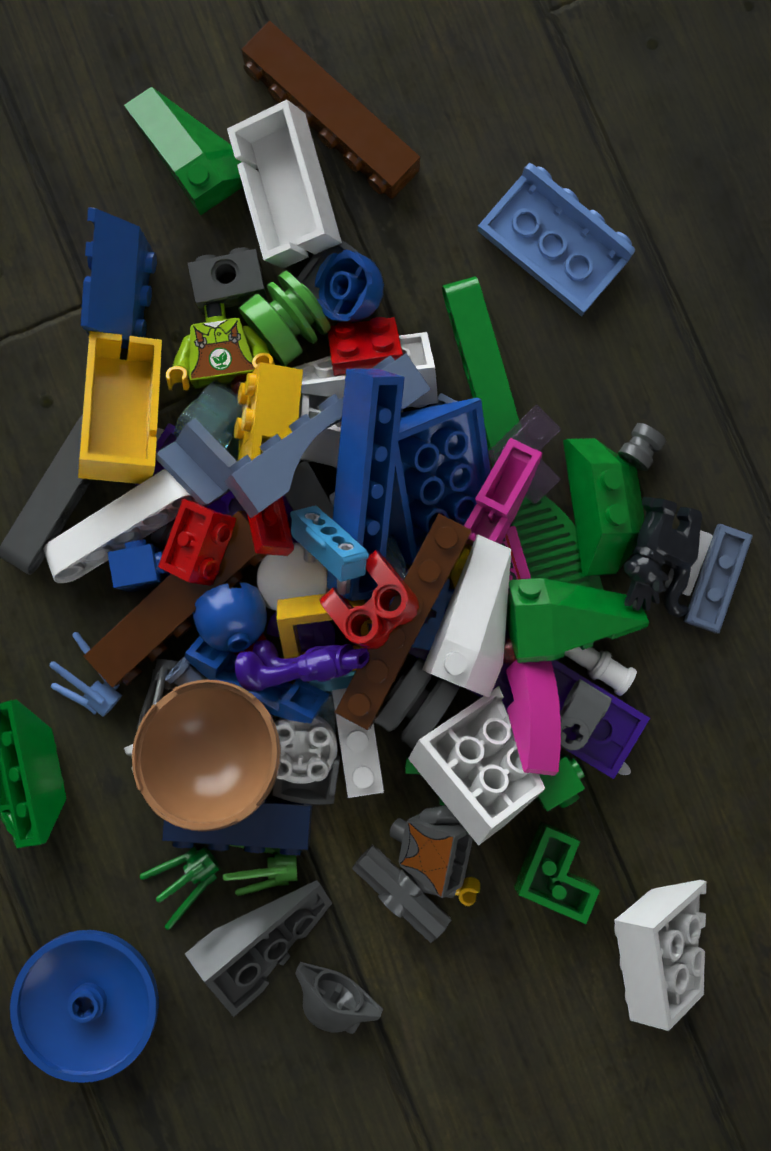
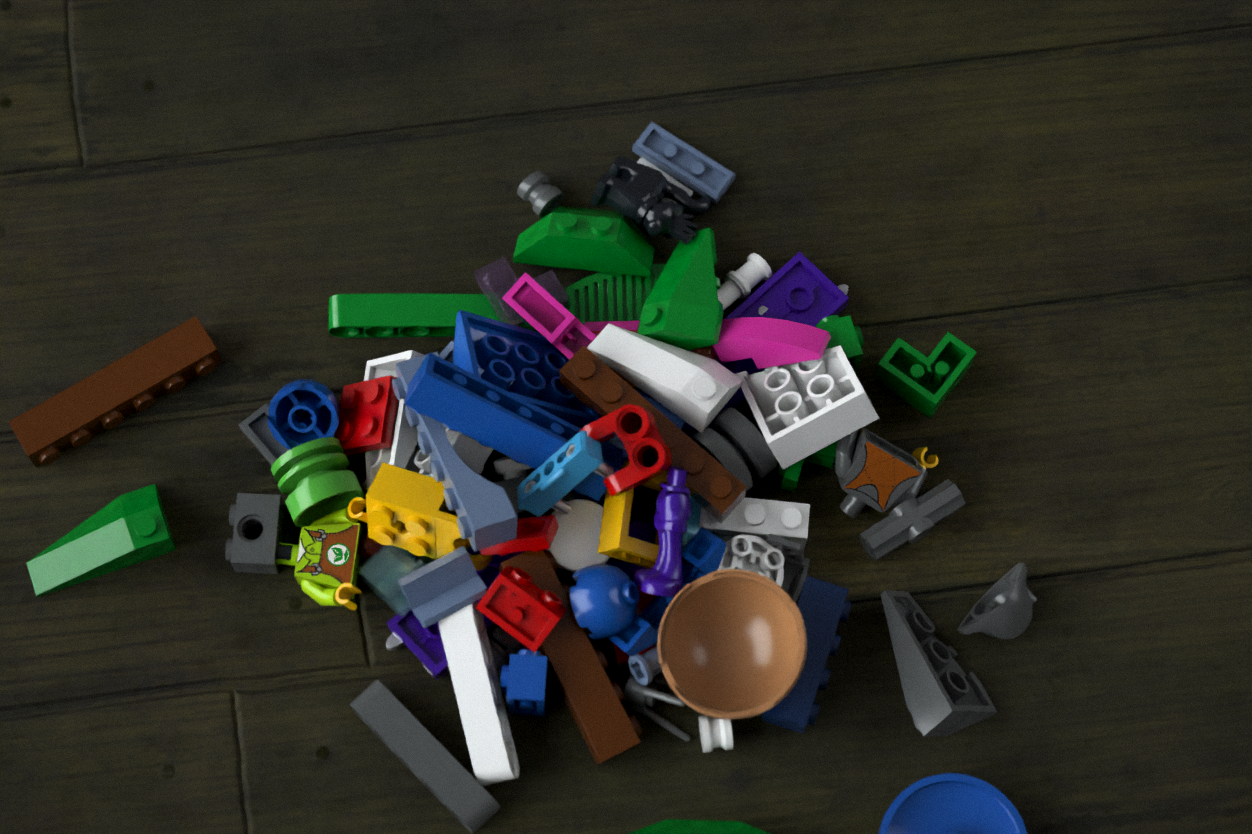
camera: 75 degrees left, 15 degrees down
medium blue plant [49,632,122,717] -> none
yellow piece [78,331,162,484] -> none
blue wedge [81,207,157,349] -> none
green plant [140,846,221,930] -> none
bright green plant [223,845,297,896] -> none
white piece [227,100,342,269] -> none
medium blue bracket [477,163,635,317] -> none
dark grey piece [560,679,612,750] -> none
white wedge [614,880,707,1031] -> none

